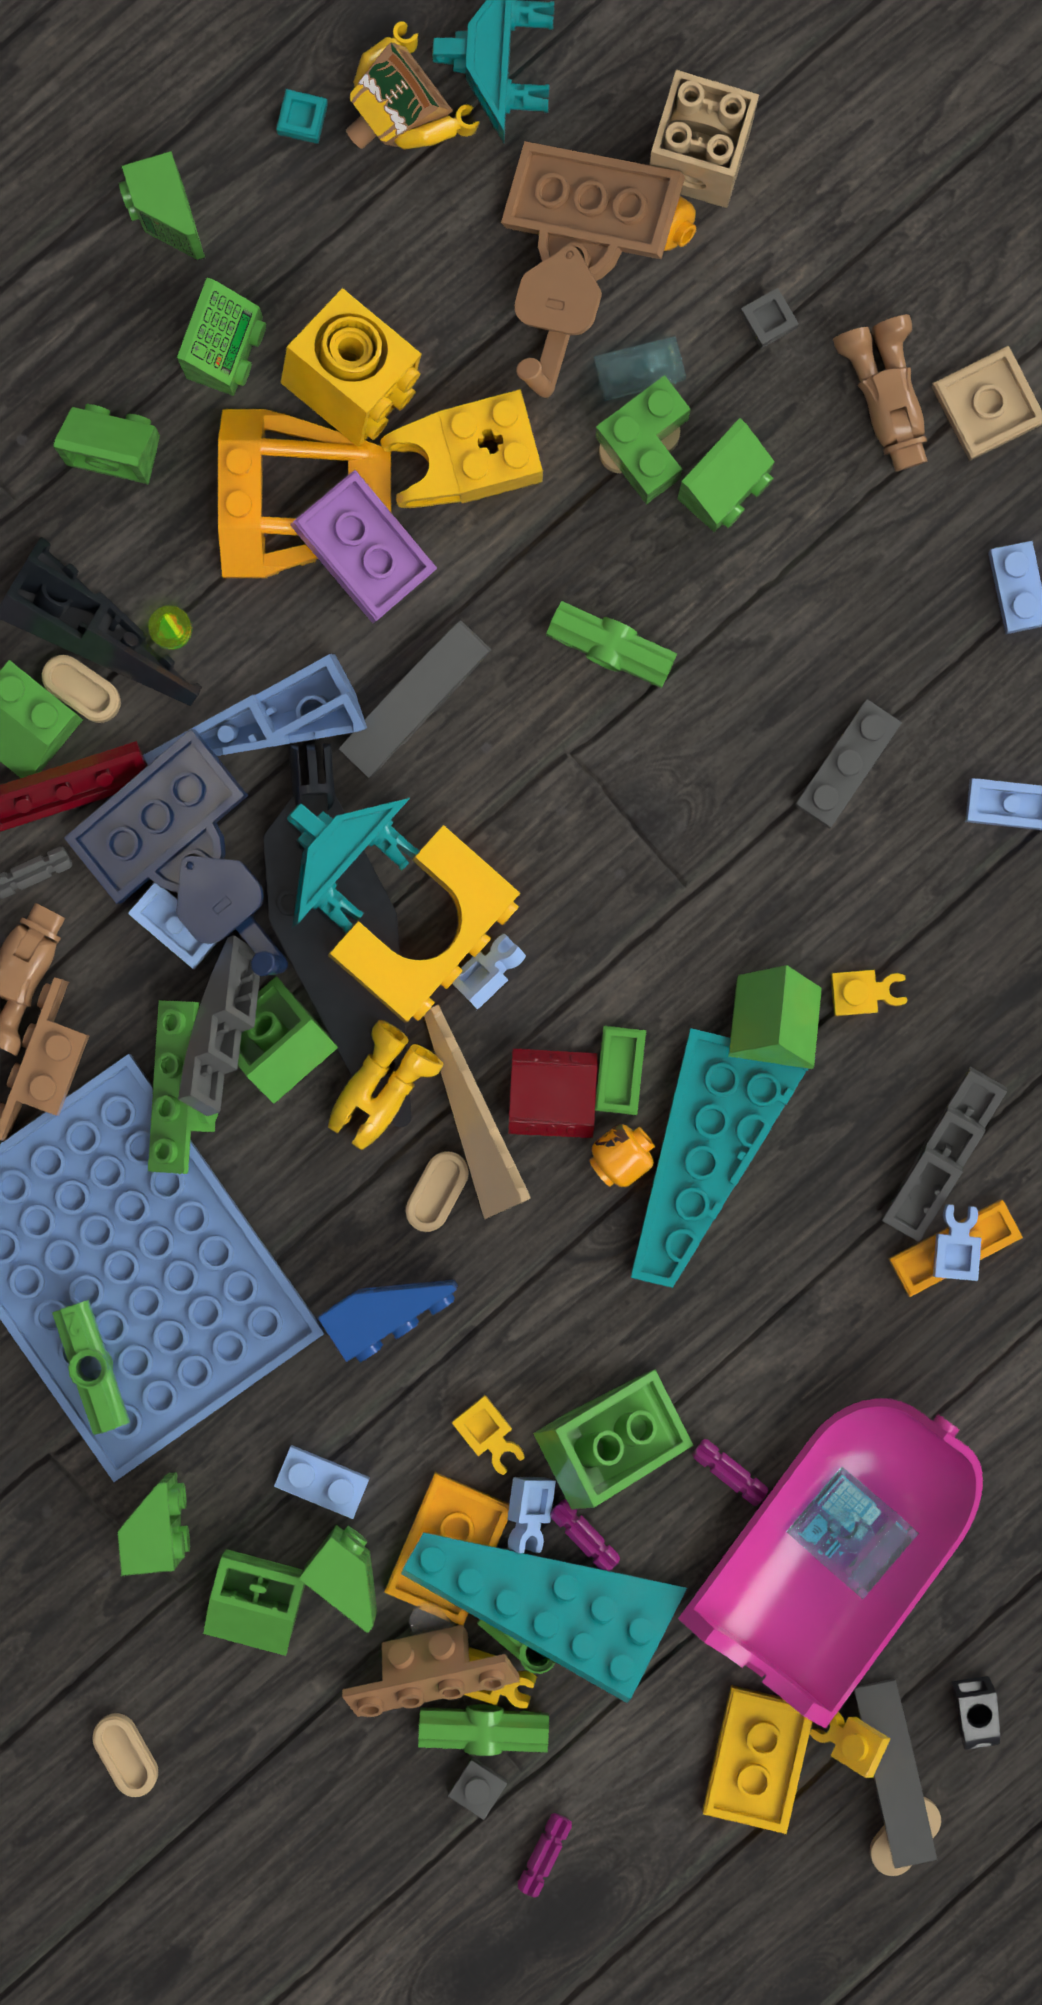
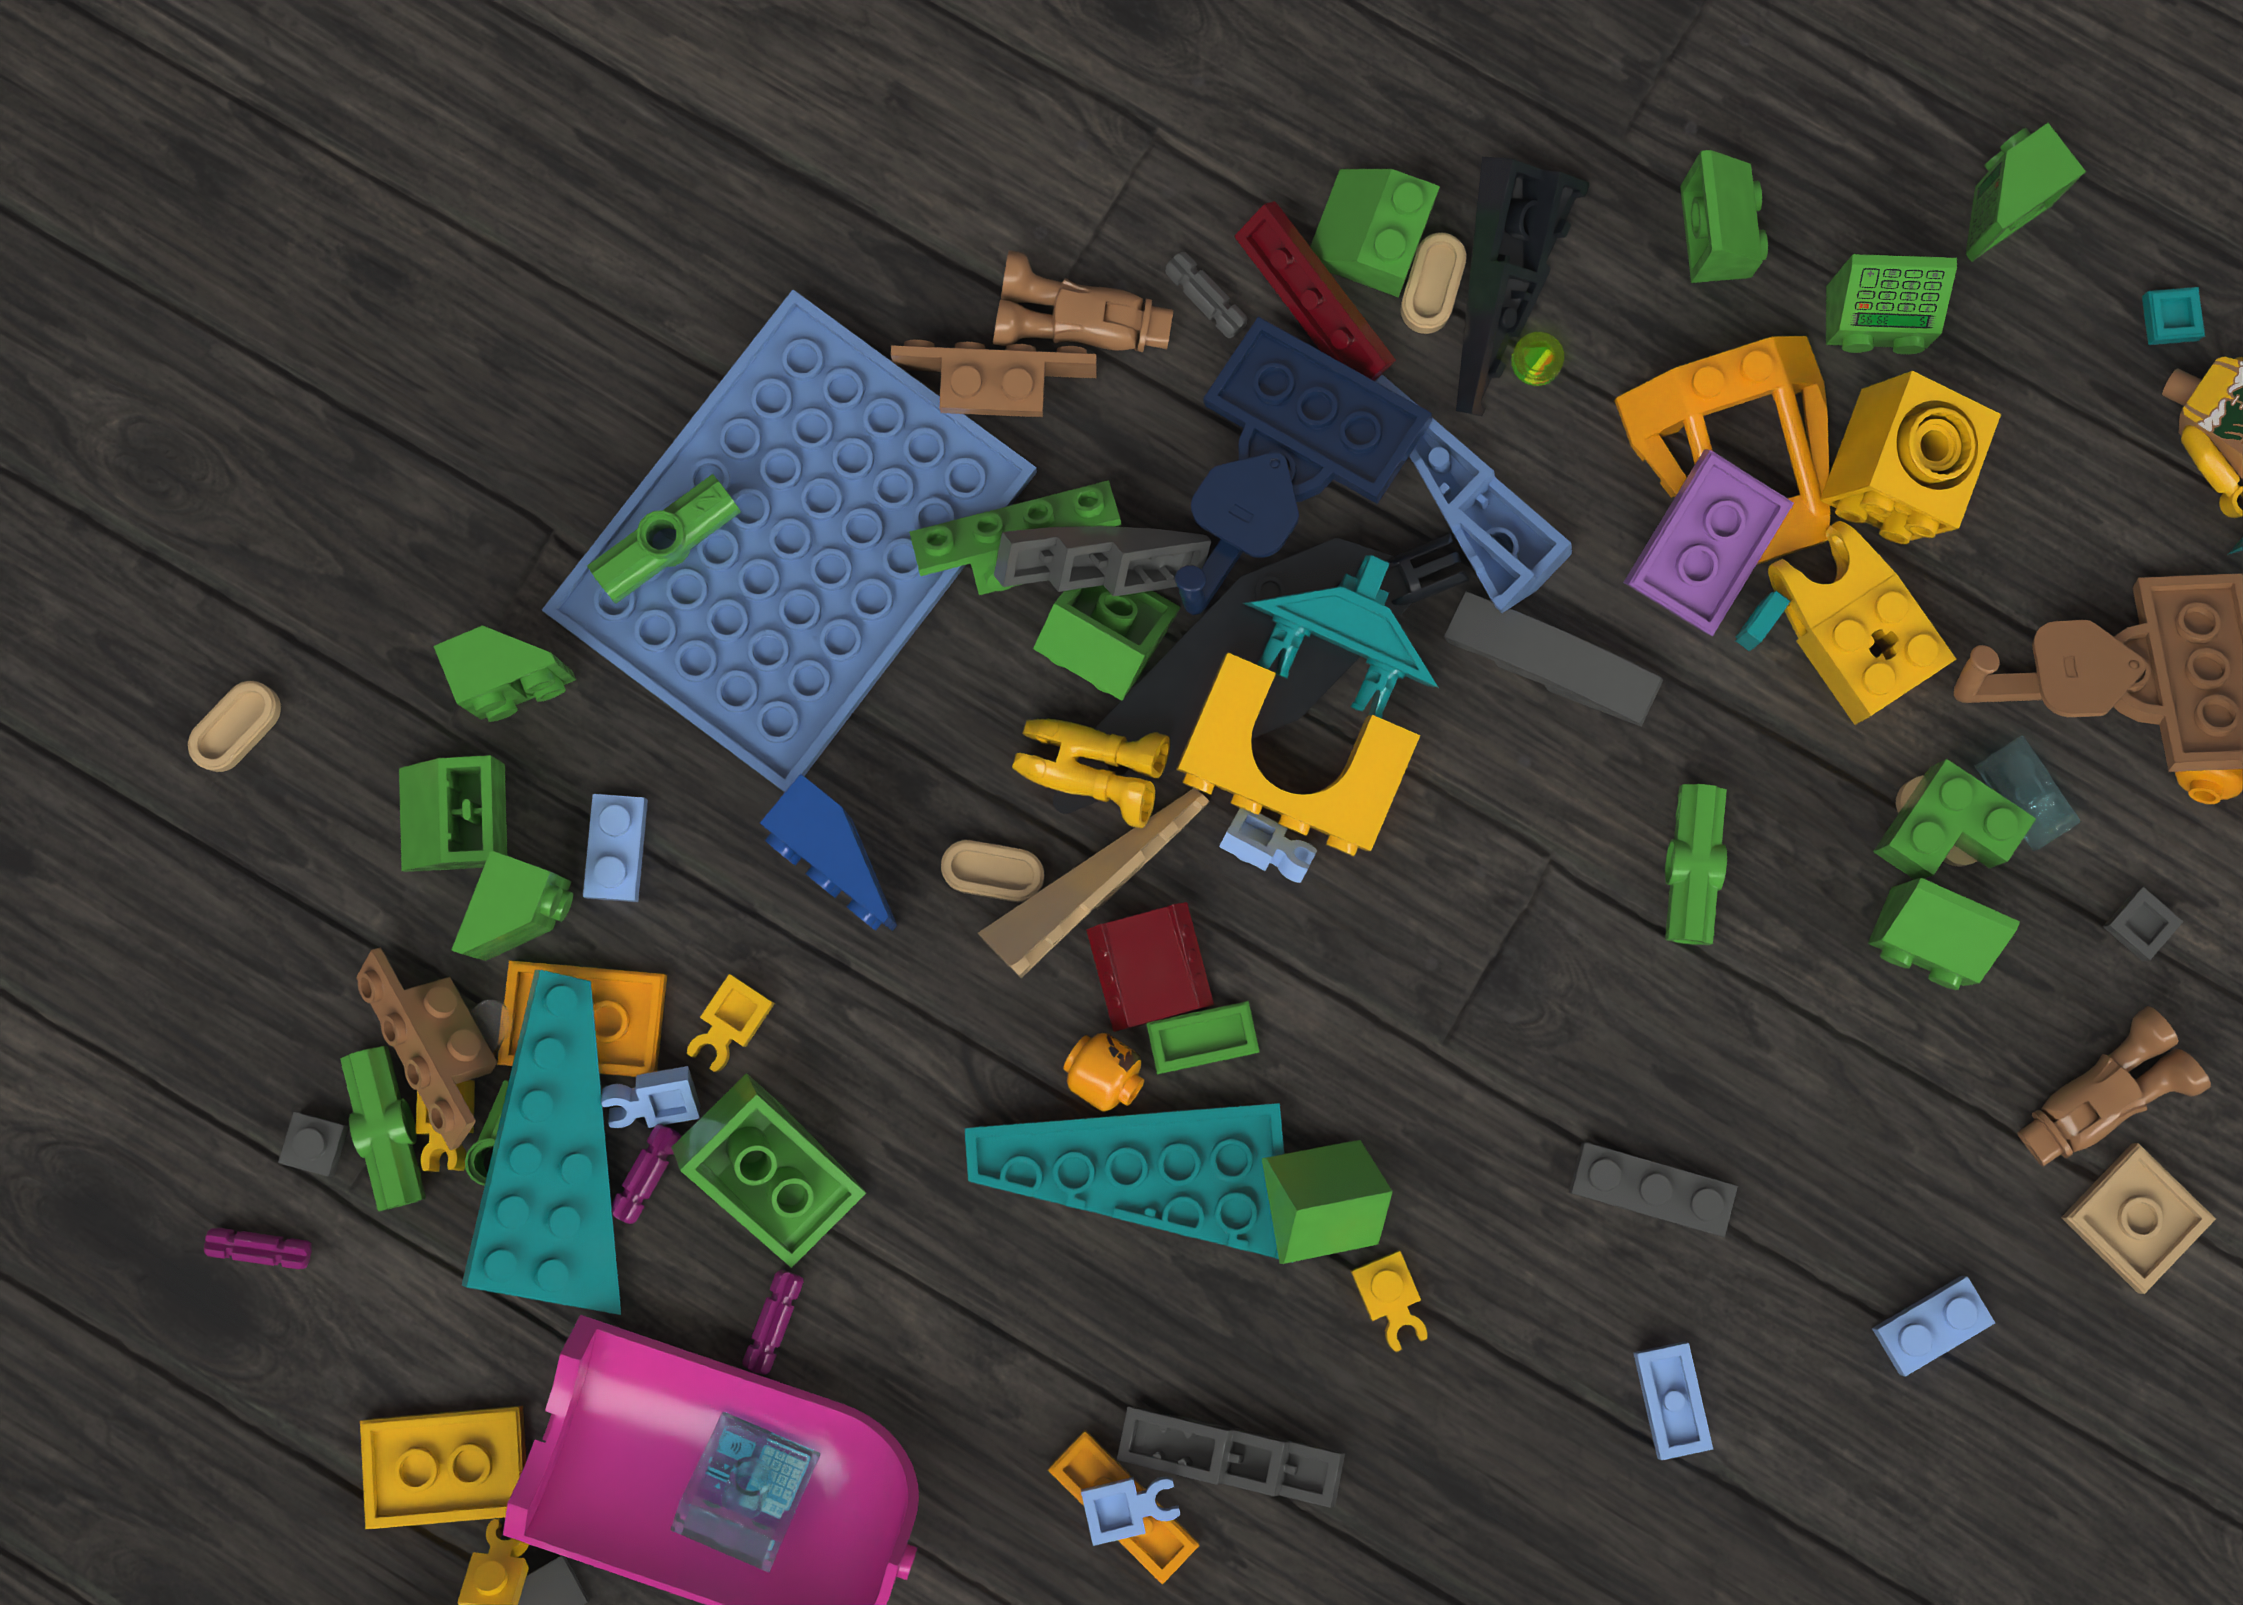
camera: 70 degrees right, 5 degrees down
light blue plate [128,882,217,969] -> none
none -> teal tile [1735,591,1791,652]

